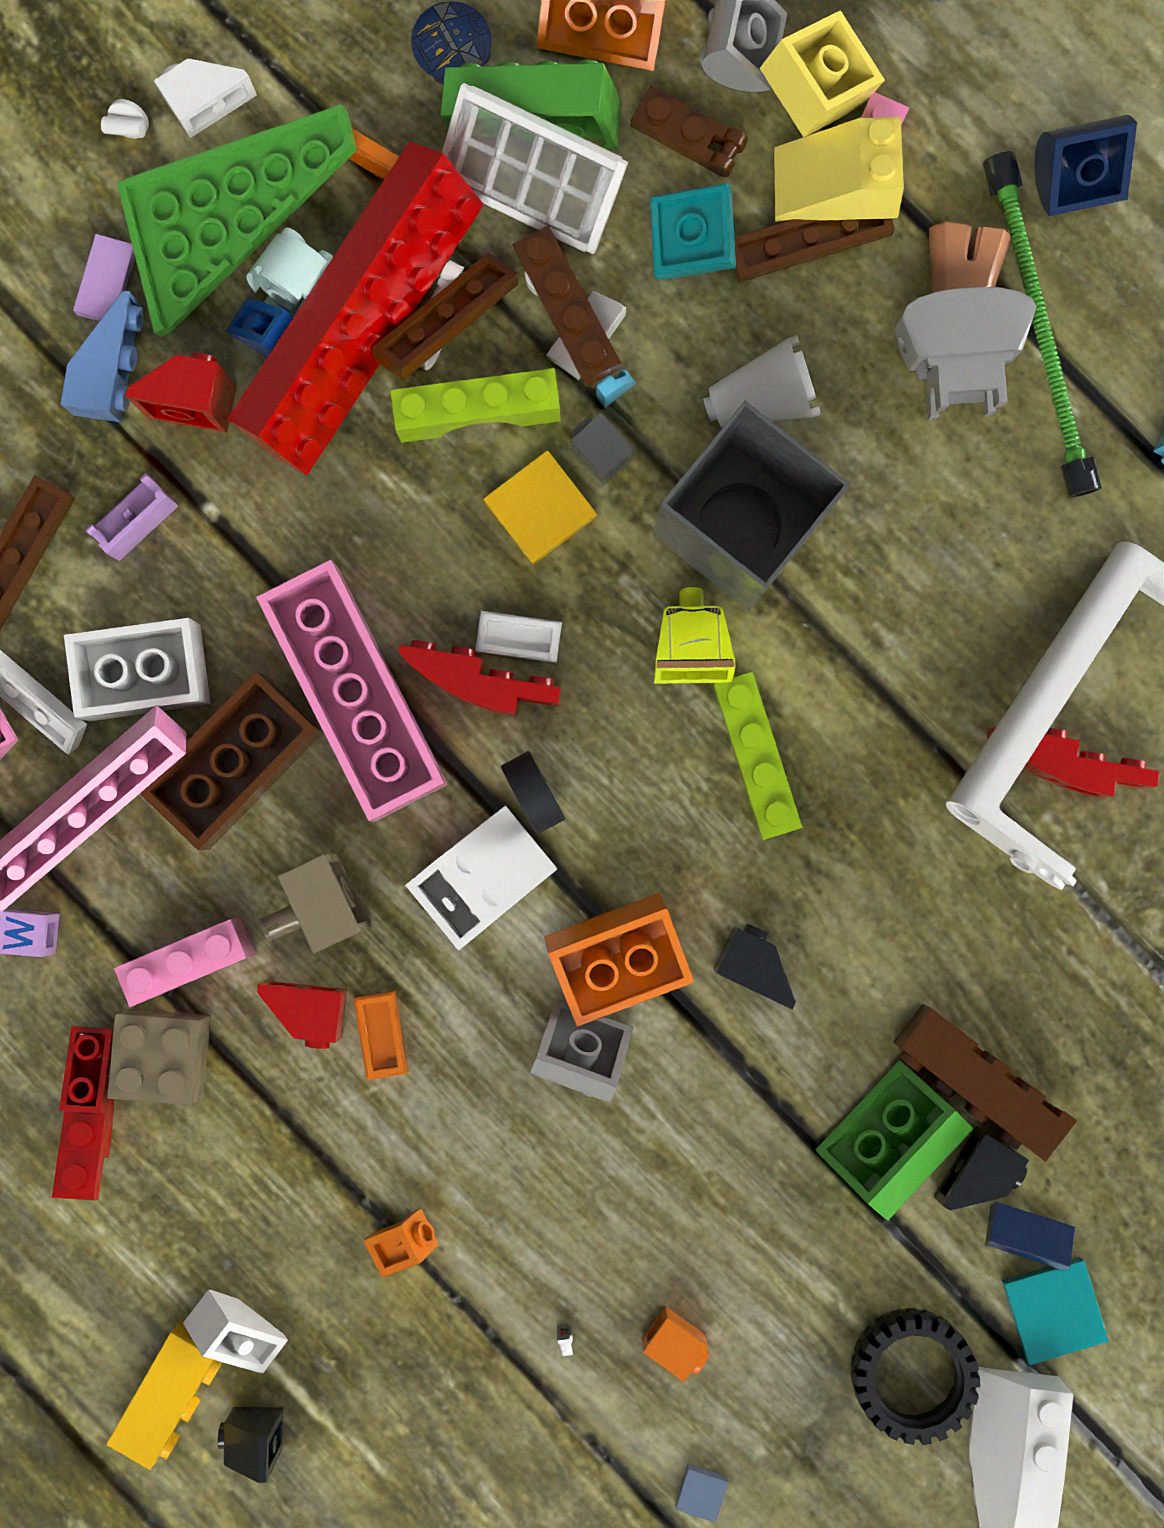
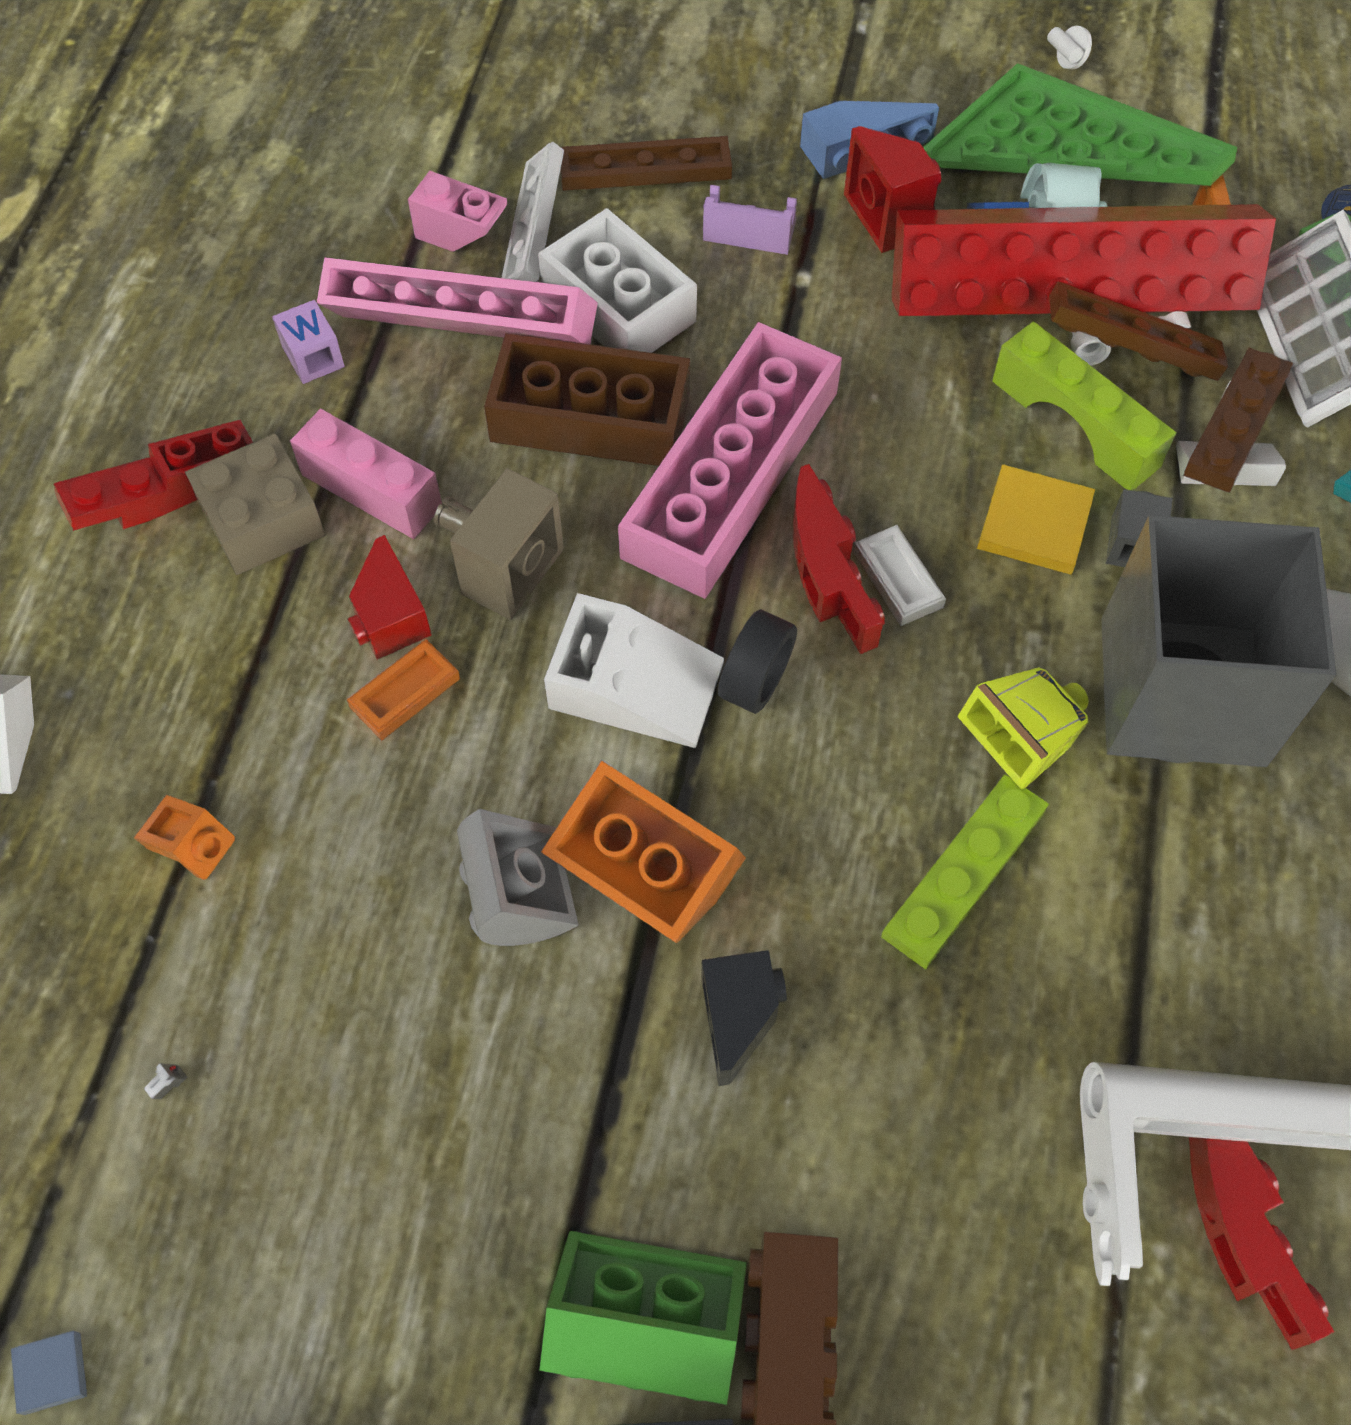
camera: 55 degrees right, 25 degrees down
lavender tile [73,234,136,321] -> none
white slope [154,58,257,138] -> none
medium azure tile [596,370,636,408] -> none
orange brick [641,1305,709,1383] -> none

